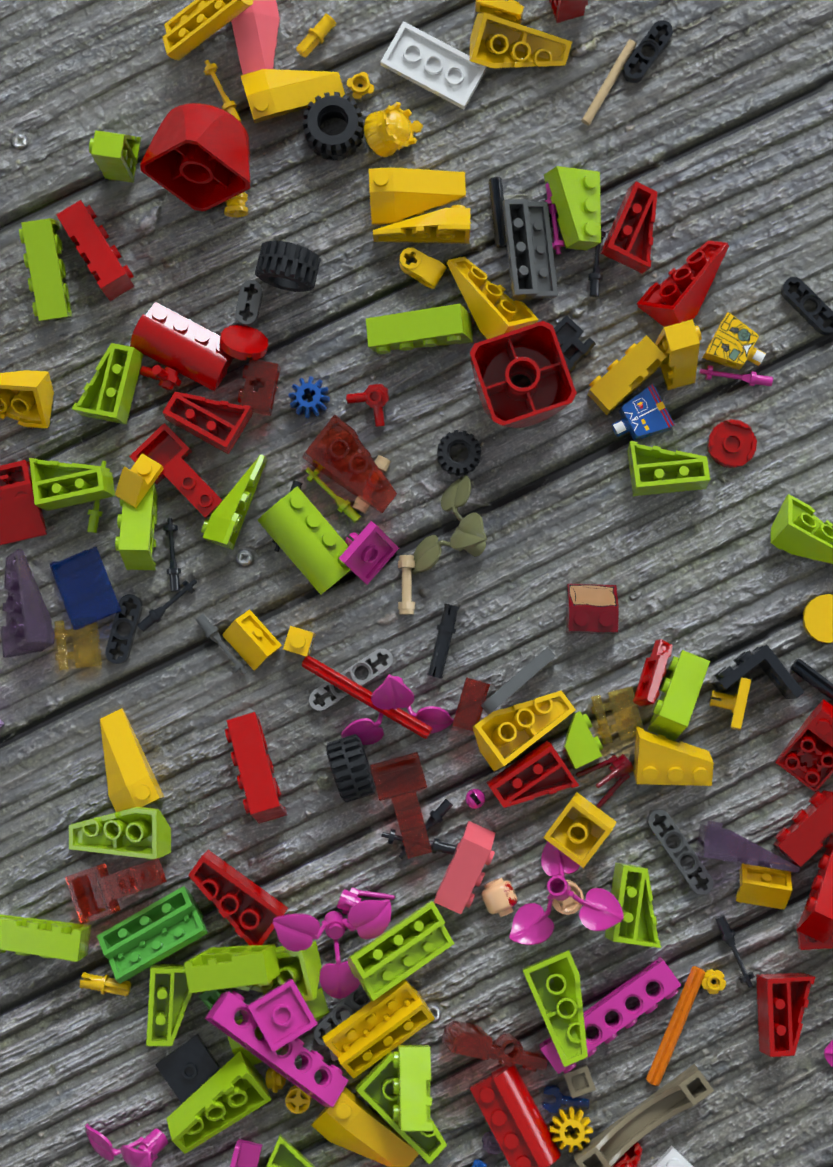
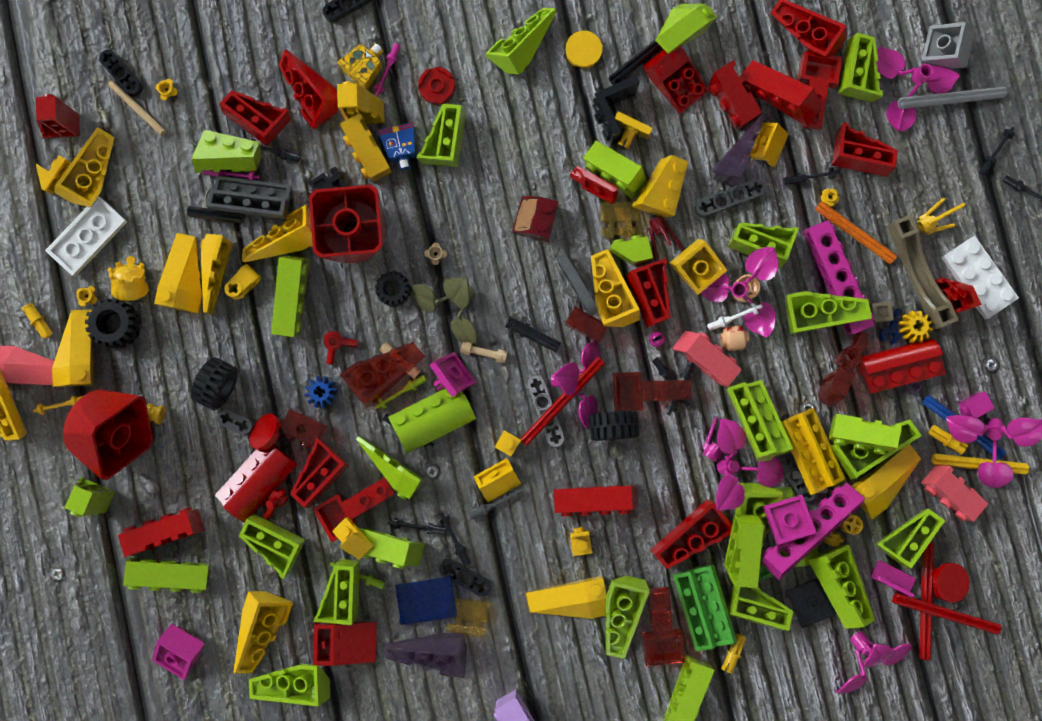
camera: 80 degrees left, 0 degrees up
none -> yellow plate [156,79,178,101]
none -> tan plate [424,242,447,265]
none -> yellow bracket [569,527,592,556]
none -> white piece [707,303,763,331]
none -> yellow plant [917,198,966,235]

